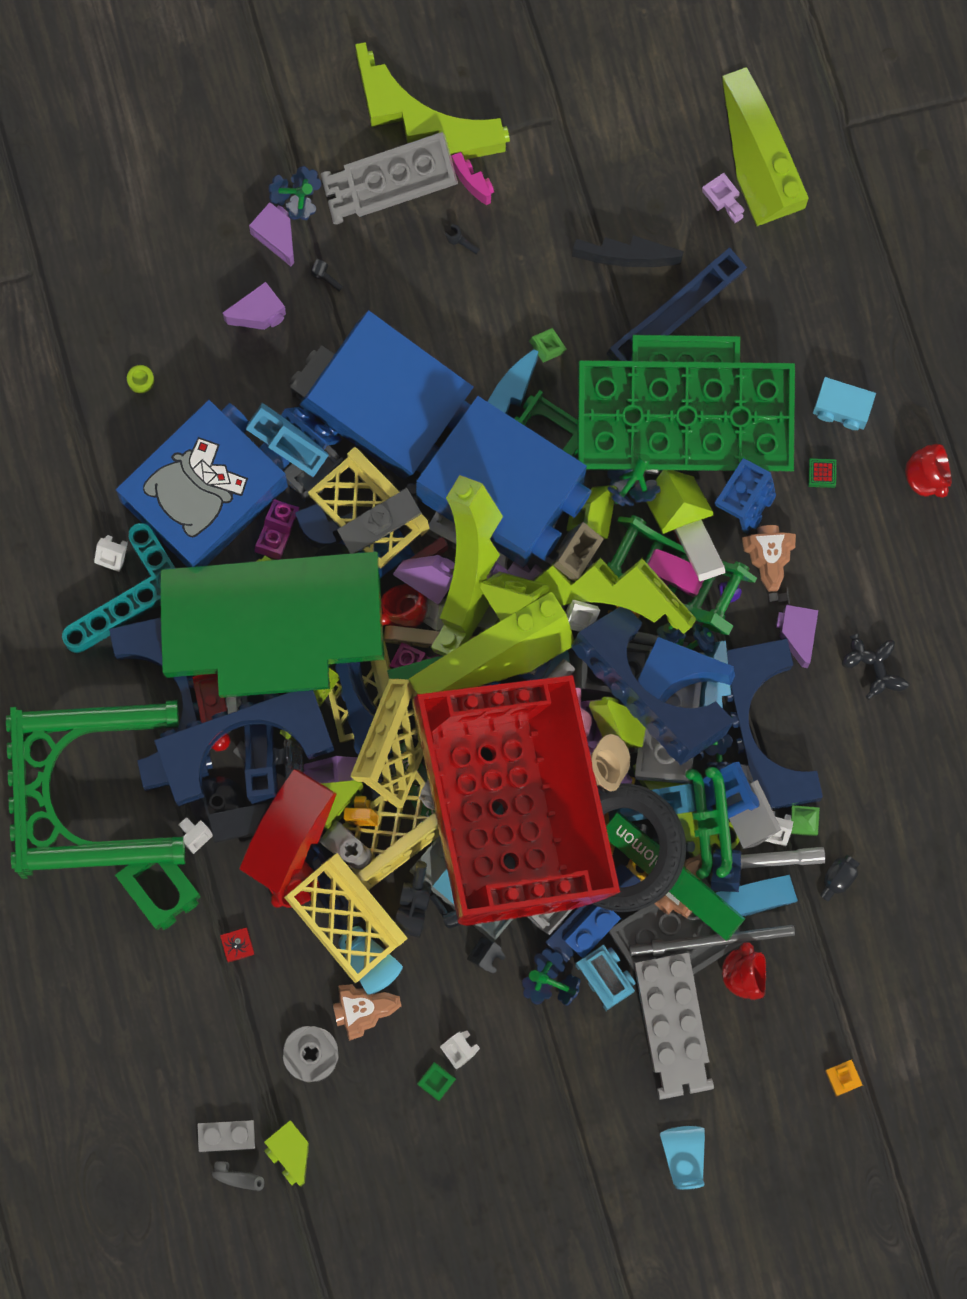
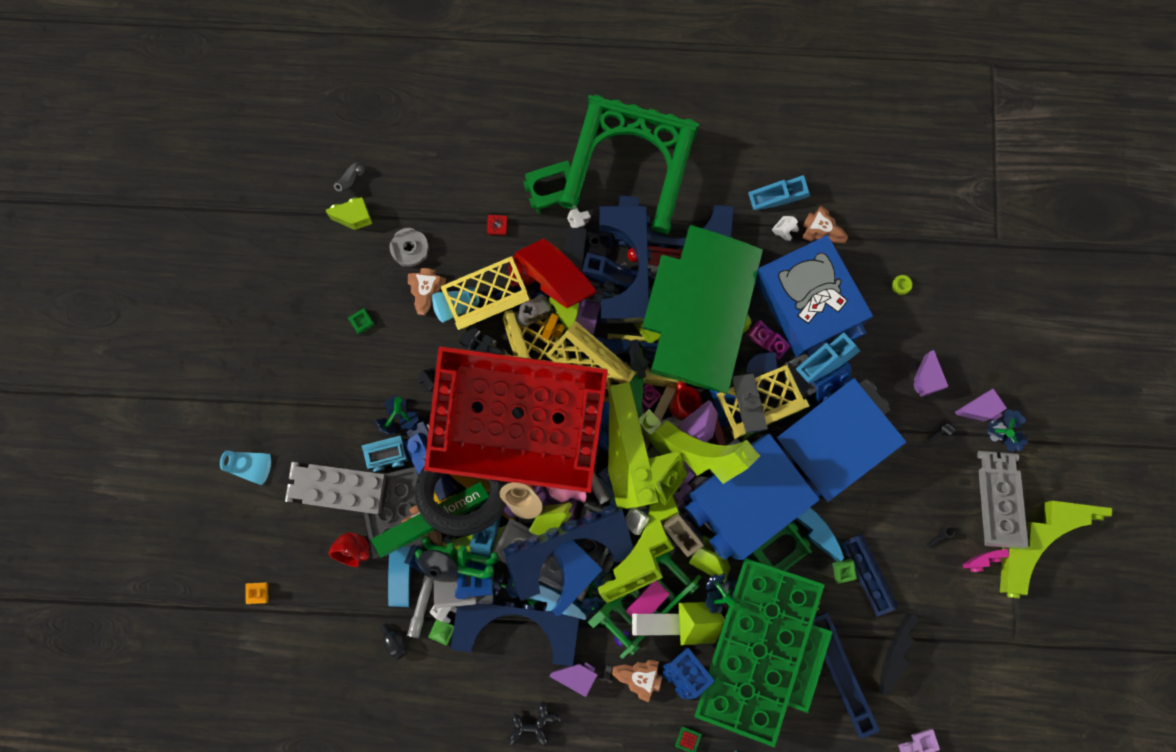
camera: 110 degrees right, 0 degrees up
teal beam [62,523,176,653] -> none
light grey plate [198,1120,255,1152] -> none
white tile [440,1031,480,1069] -> none
dark grey bar [629,925,795,956] -> none
none -> black dish [418,550,458,582]
none -> black piece [627,339,648,379]
none -> dark azure slope [748,175,811,211]
none -> nougat rock [803,206,848,244]
none -> dark blue slope [841,533,898,617]

